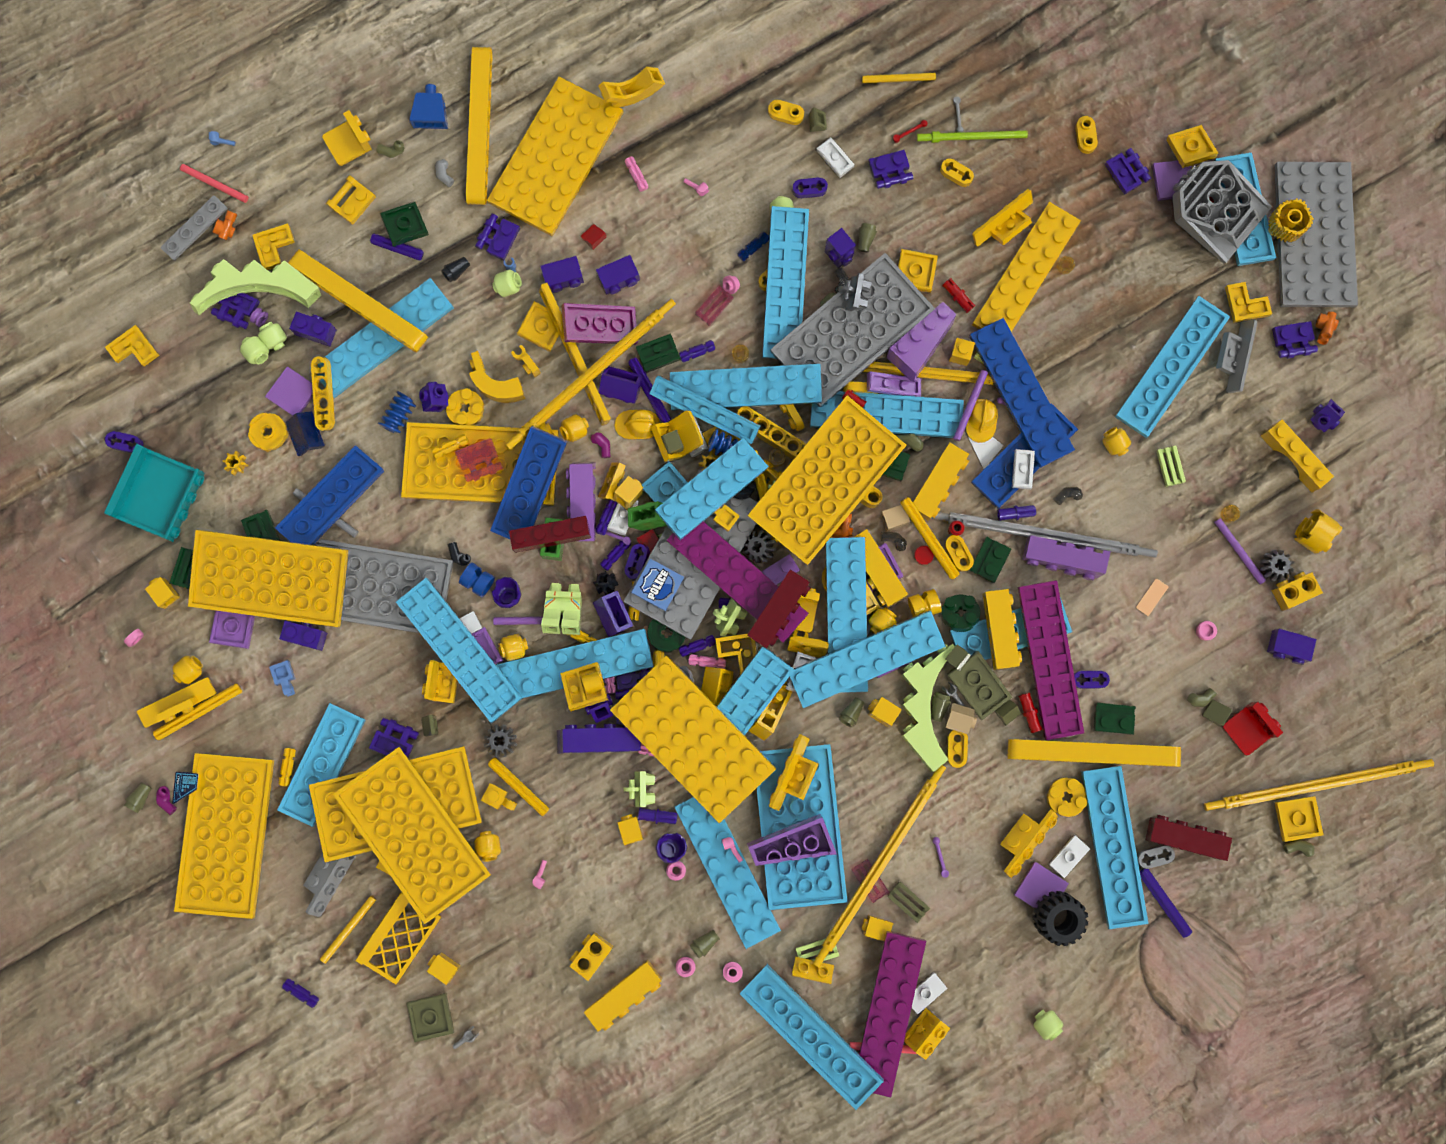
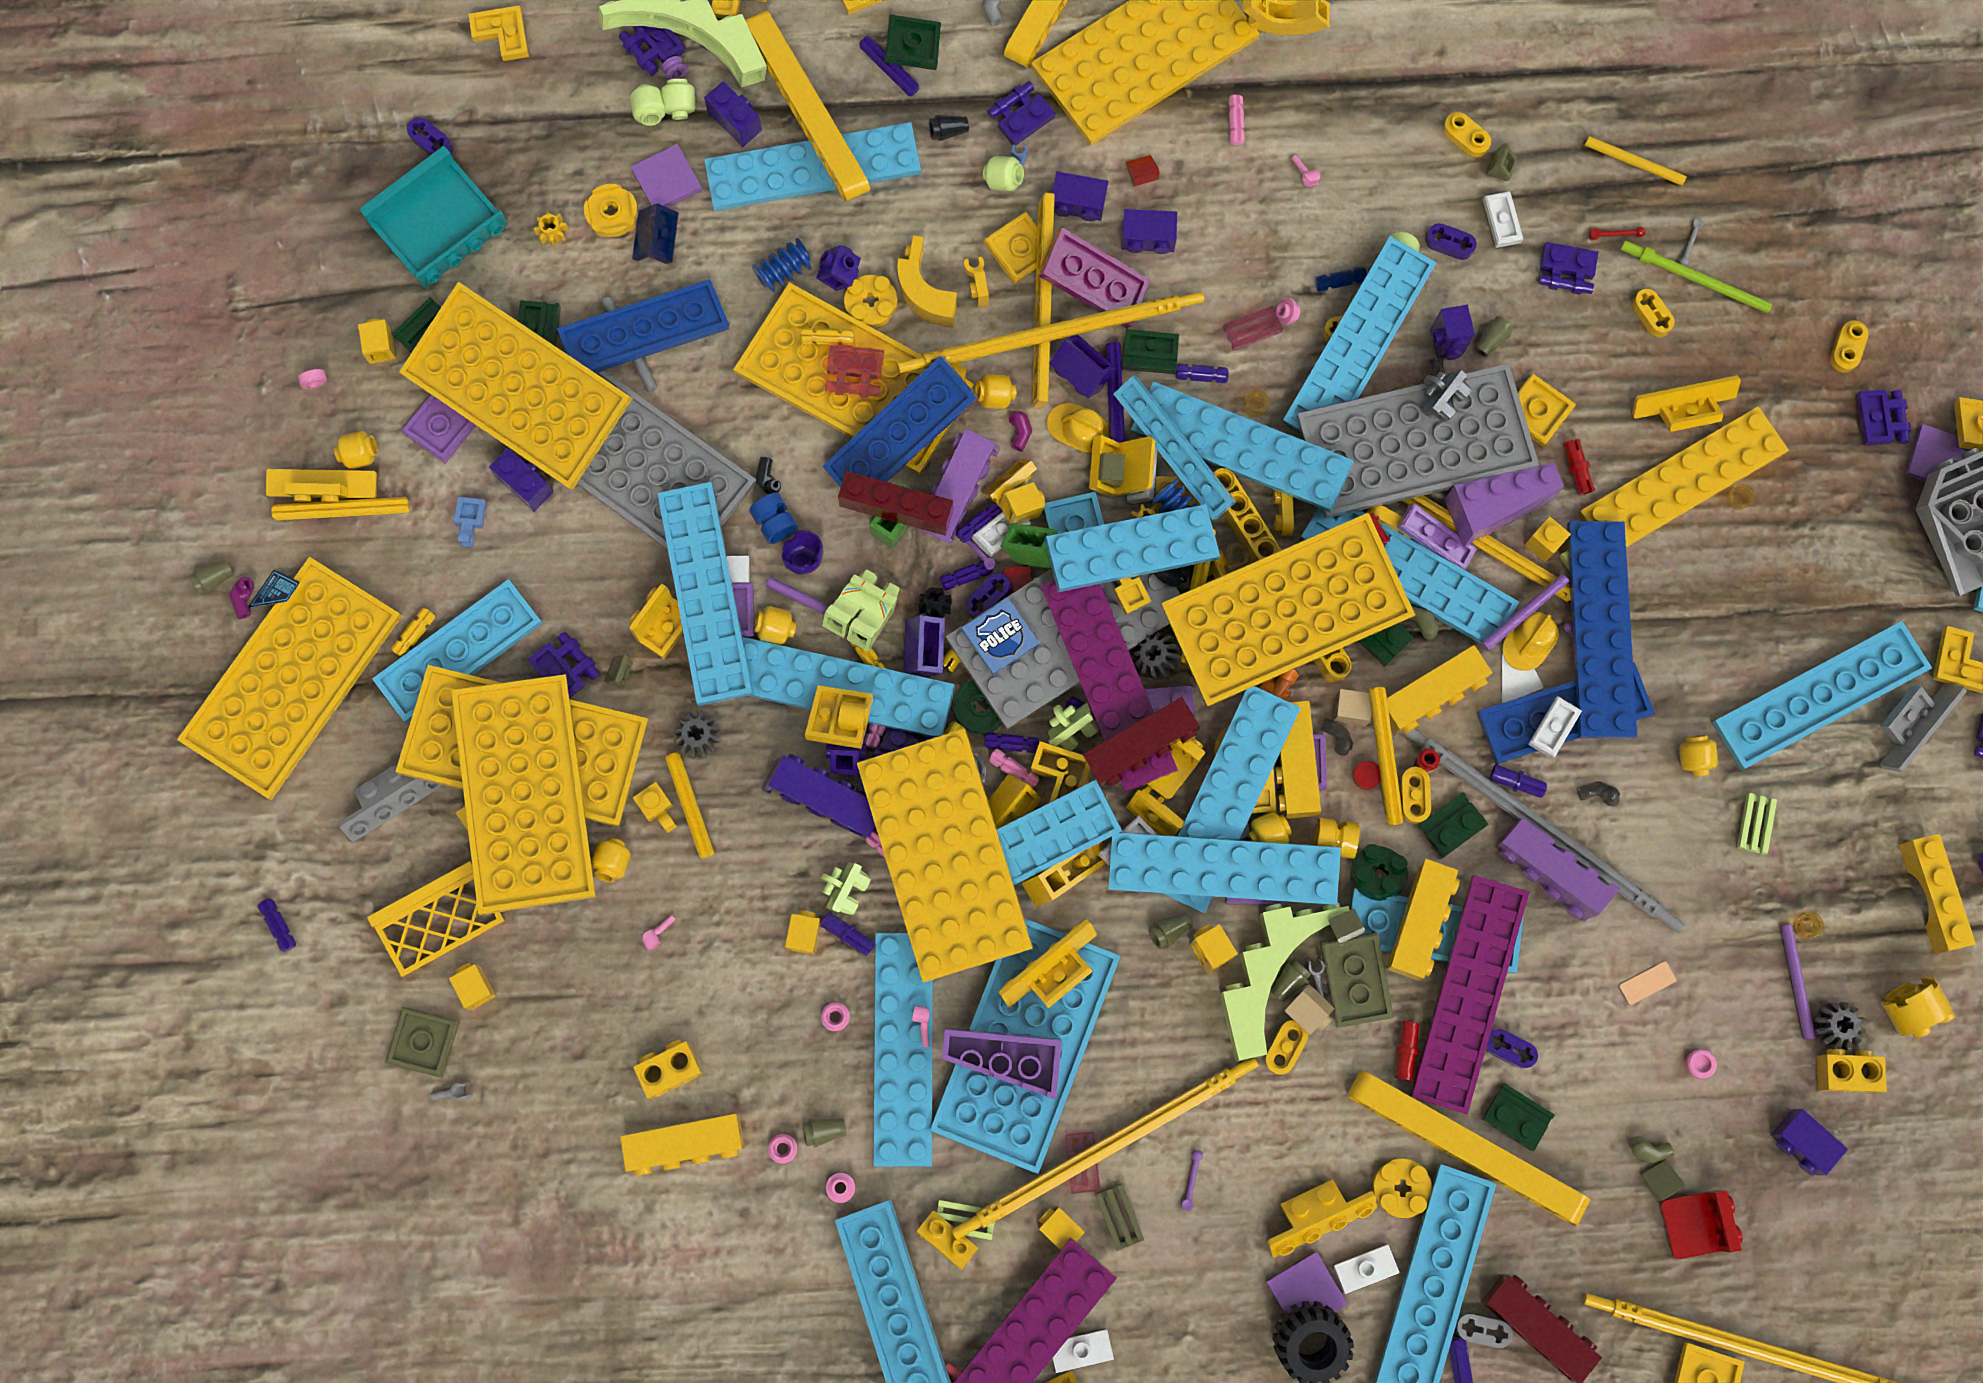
camera: 25 degrees right, 5 degrees down
yellow beam [311,356,335,431] -> none
yellow bar [320,895,376,964] -> none
dark purple hair [655,833,687,863] -> none
olive slope [994,700,1021,726] -> none

